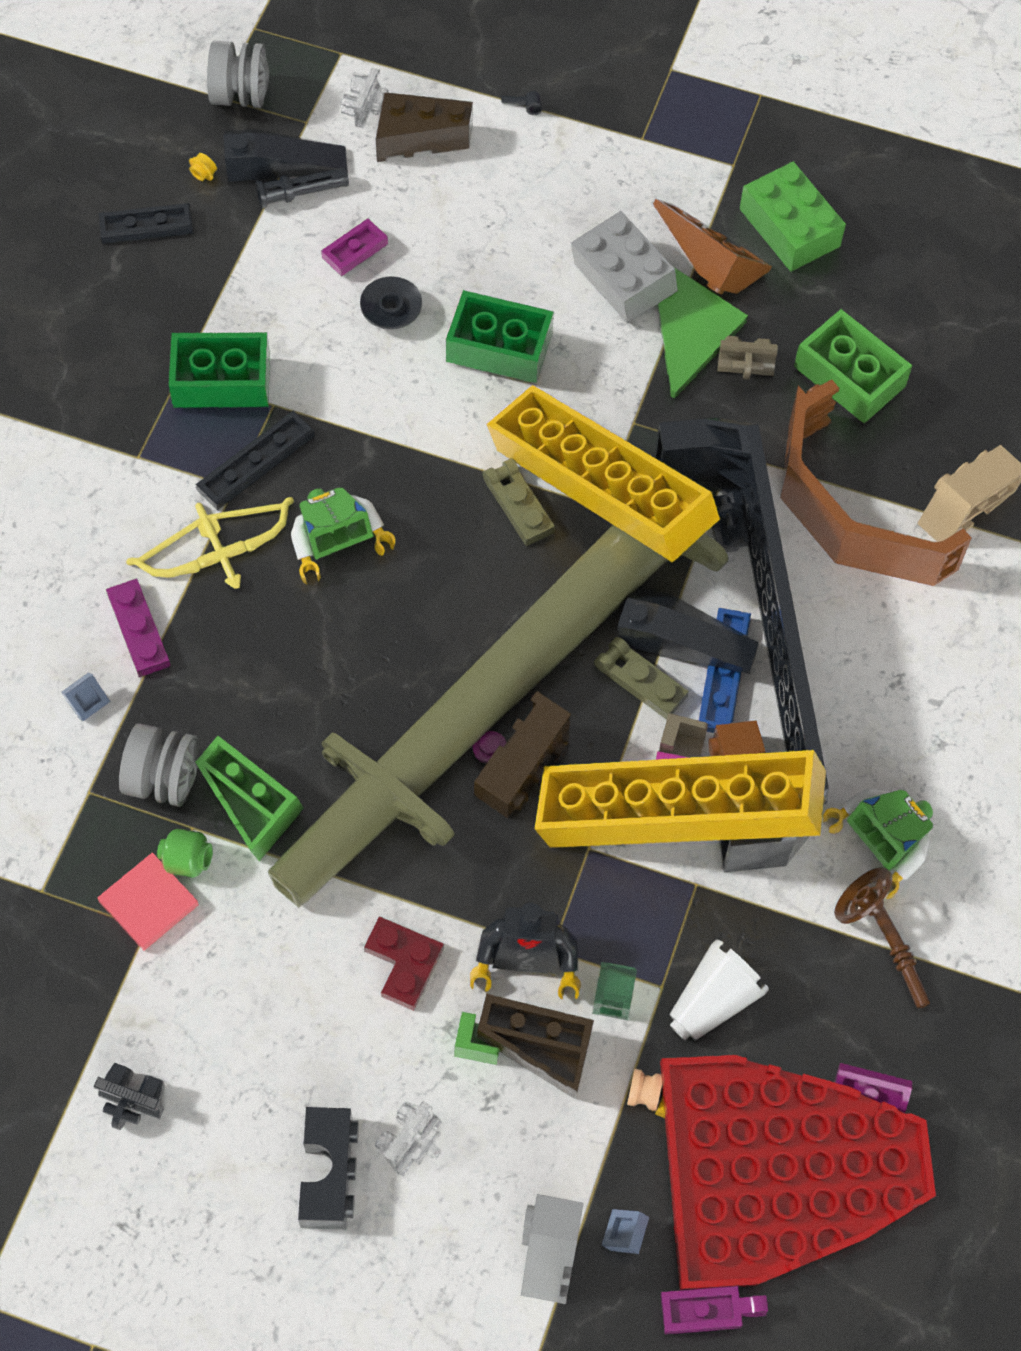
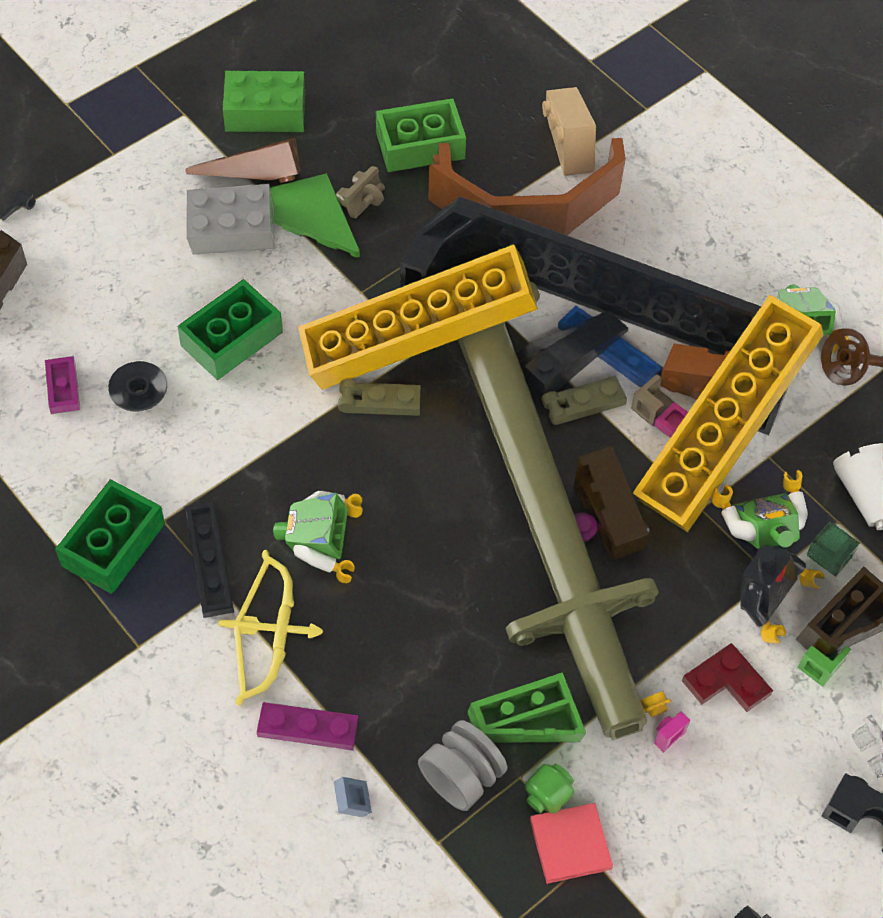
camera: 60 degrees left, 5 degrees down
none -> yellow plate [640,691,671,718]
none -> dark pink plate [654,711,690,753]
none -> torso [712,470,808,549]

